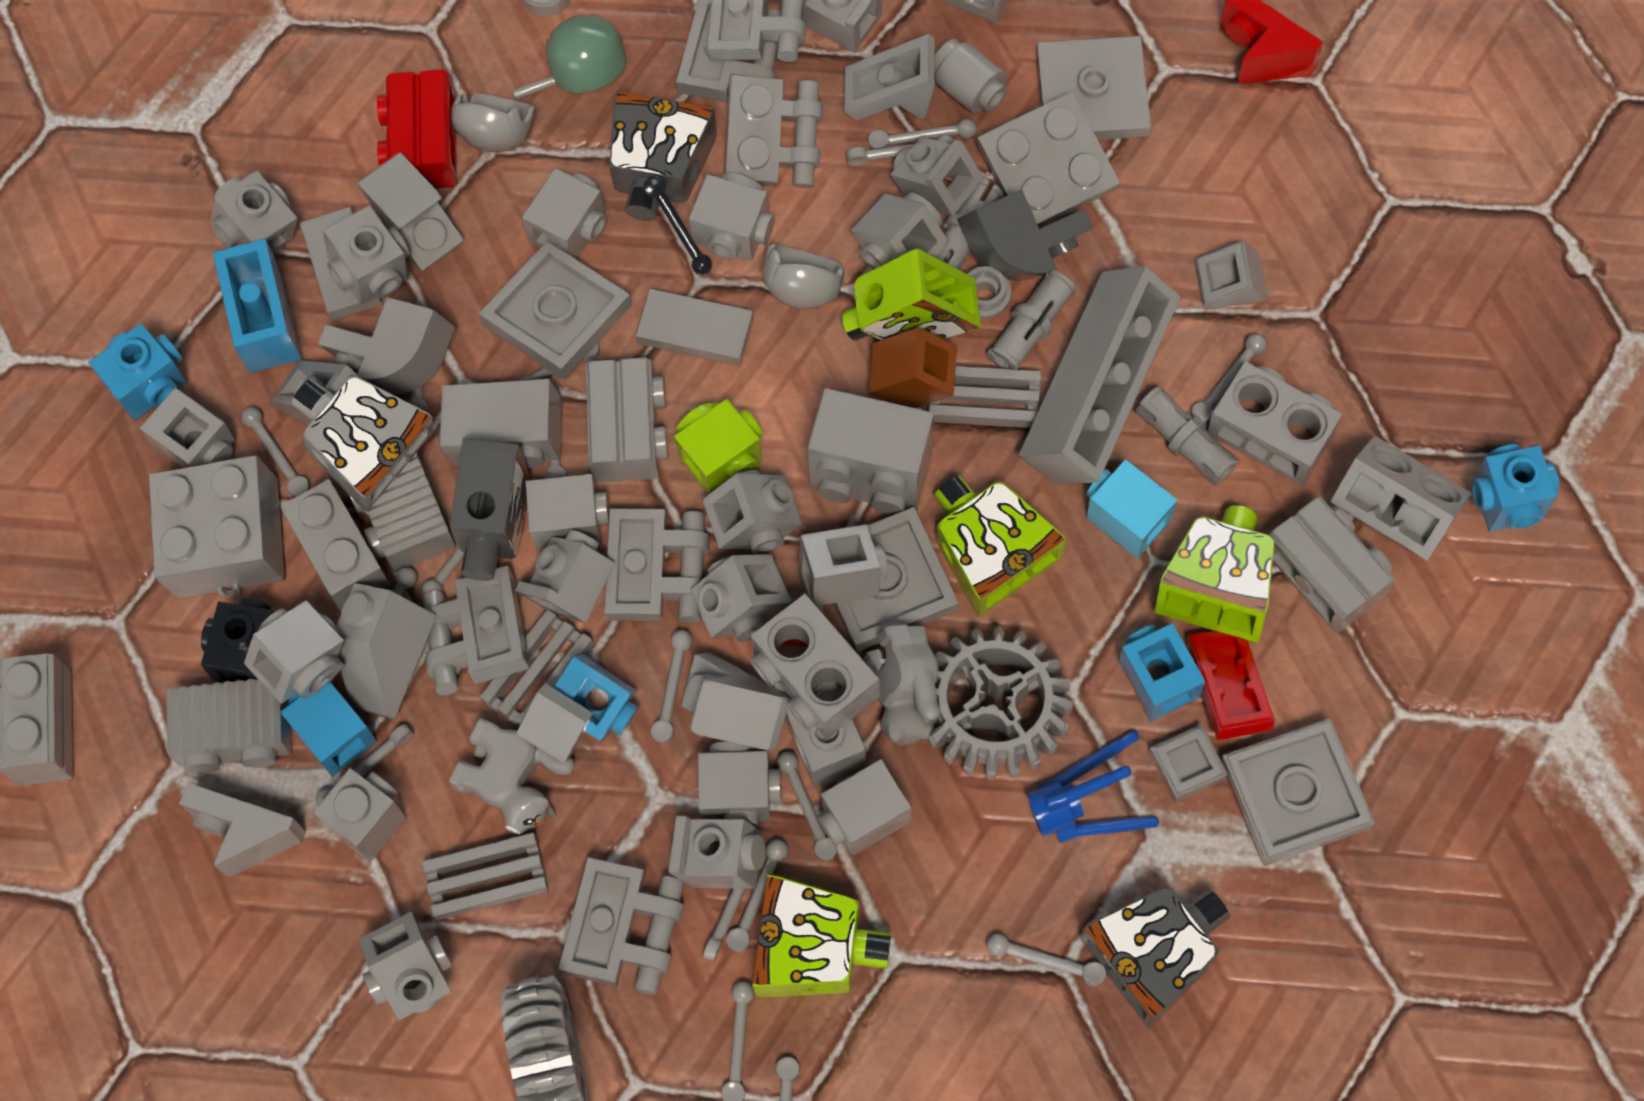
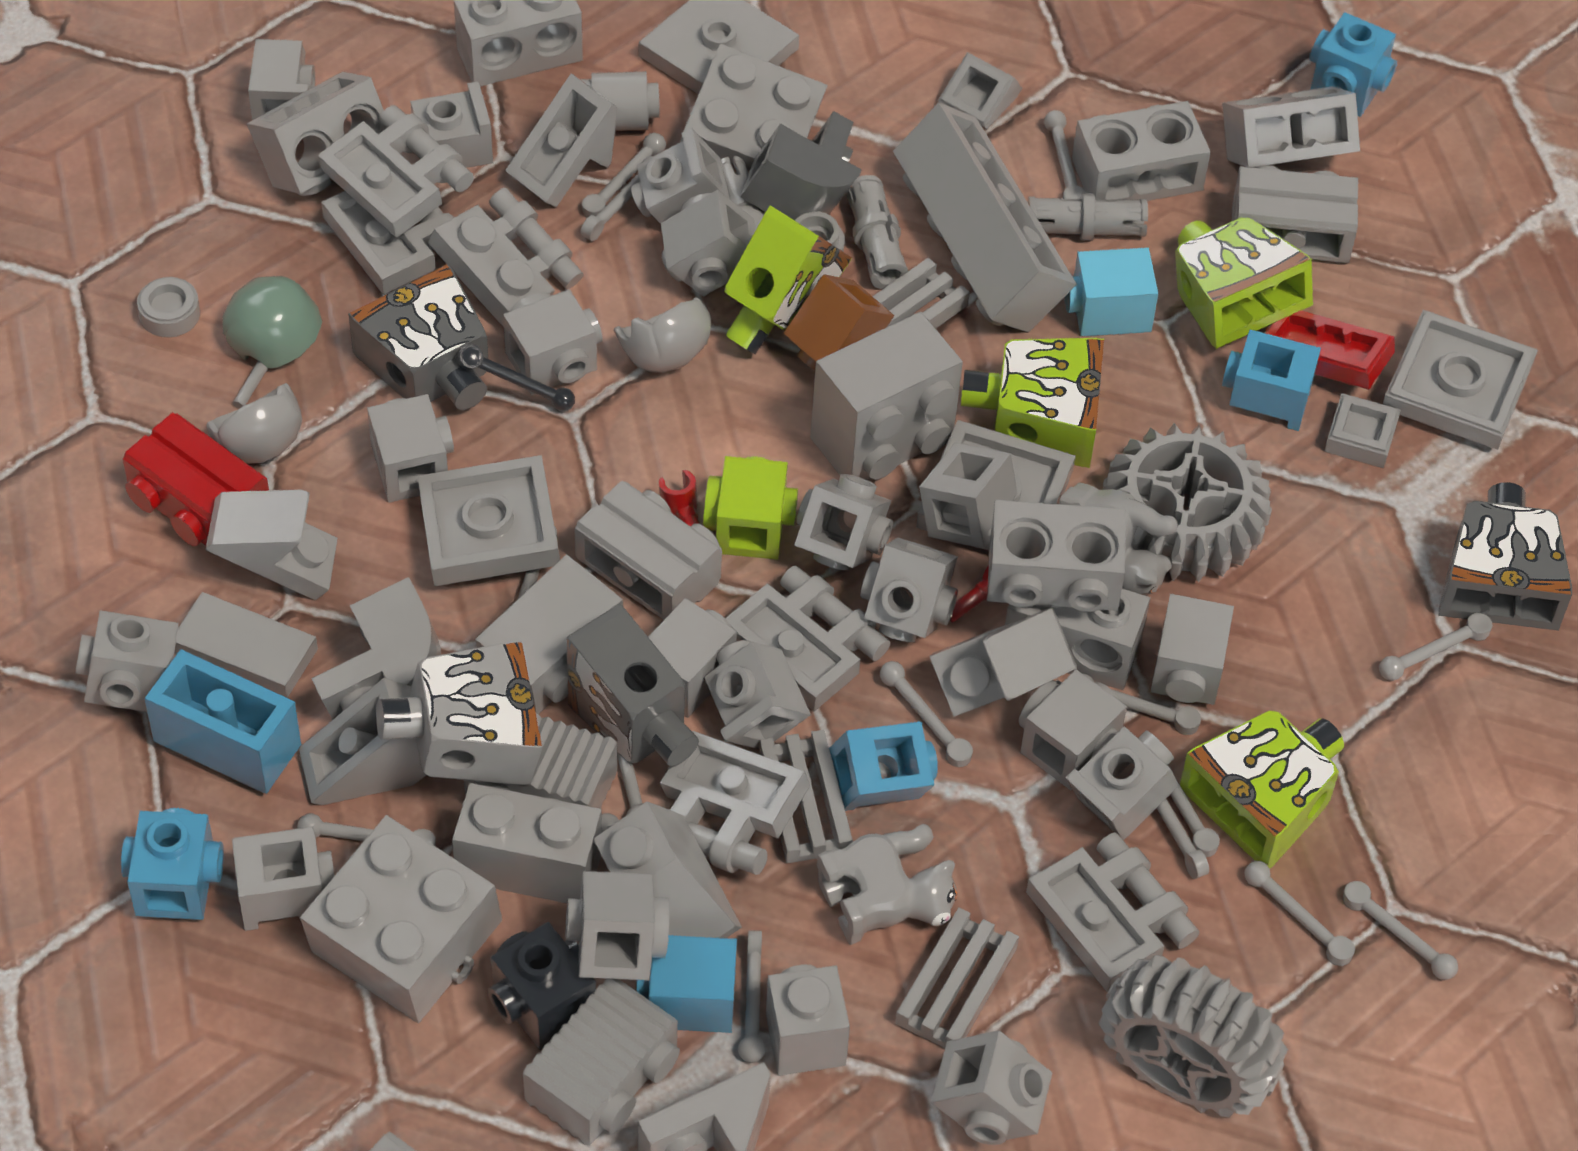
camera: 55 degrees left, 15 degrees down
light grey brick [323,205,409,305] -> none
light grey tile [516,683,594,764] -> none
light grey tile [636,289,754,366] -> none
blue plant [1026,731,1159,843] -> none
none -> red hand [658,470,701,526]

